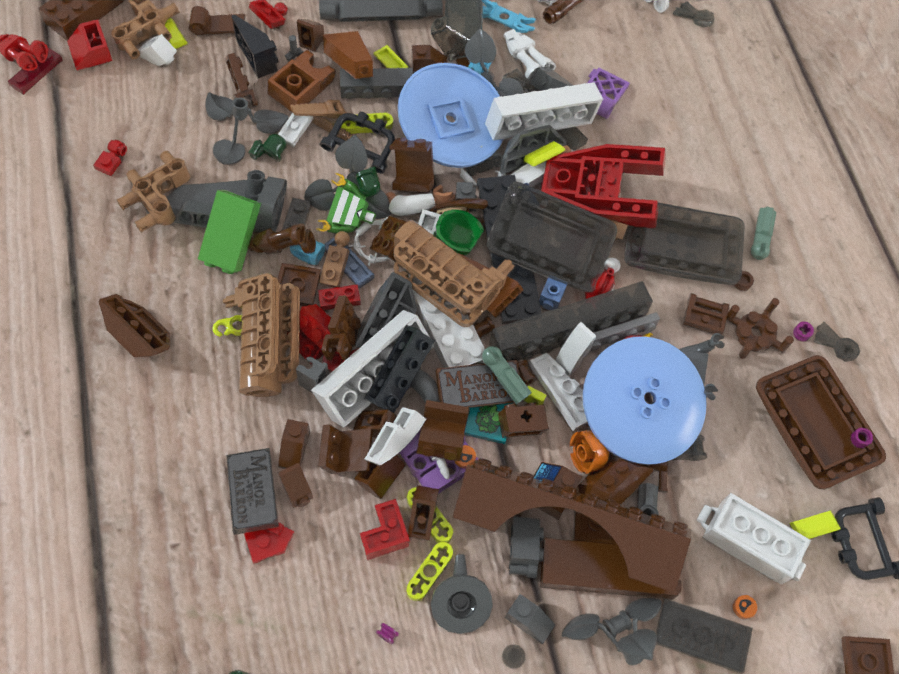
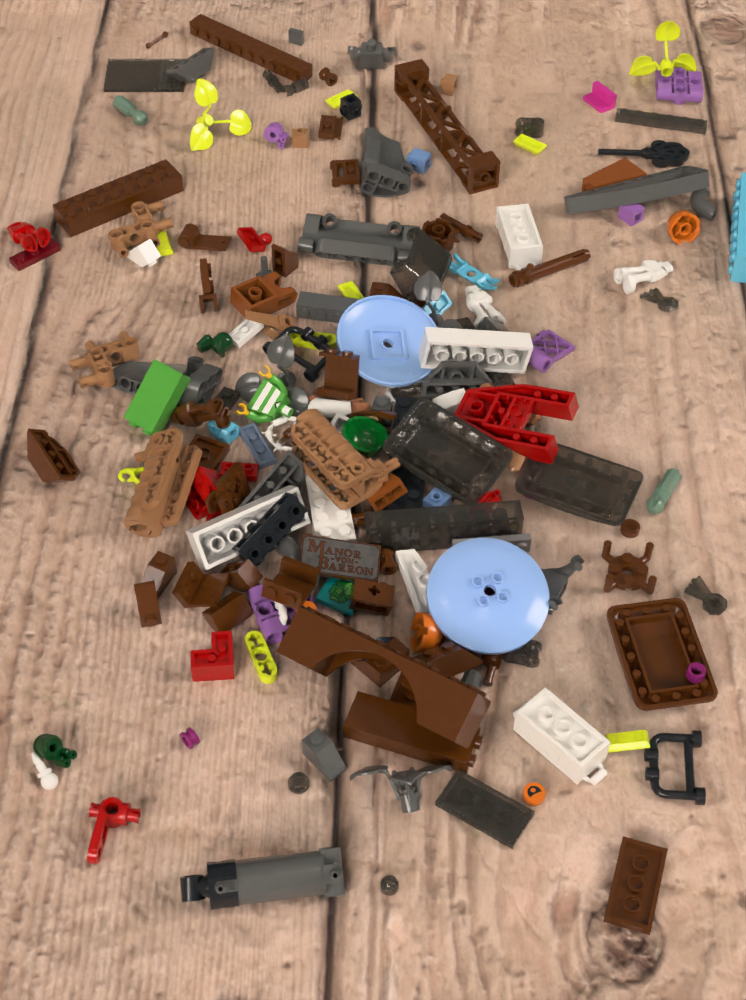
camera: 20 degrees right, 15 degrees down
red slope [67,19,113,71] -> none
red plate [93,140,127,176] -> none
dark grey plant [205,92,288,165] -> none
tile [226,448,279,535] -> none
black slope [231,14,279,79] -> none
red plate [244,520,295,564] -> none
dark grey hinge [296,357,329,393] -> none
medium nougat plate [319,231,350,288] -> none
dark orange slope [323,31,373,79] -> none
dark green piece [355,167,380,197] -> none
white slope [365,407,426,465] -> none
neon yellow beam [406,542,453,601] -> none
reddish brown slope [408,485,439,541] -> none
dark grey piece [431,554,493,634] -> none
sand green piece [482,346,532,404] -> none
dark grey hinge [509,517,544,579] -> none
neon yellow tile [523,386,547,405] -> none
neon yellow tile [524,141,565,167] -> none
white slope [555,322,596,376] -> none
white bar [604,258,621,273] -> none
reddish brown plate [683,293,729,335] -> none
magenta bush [793,321,814,342] -> none

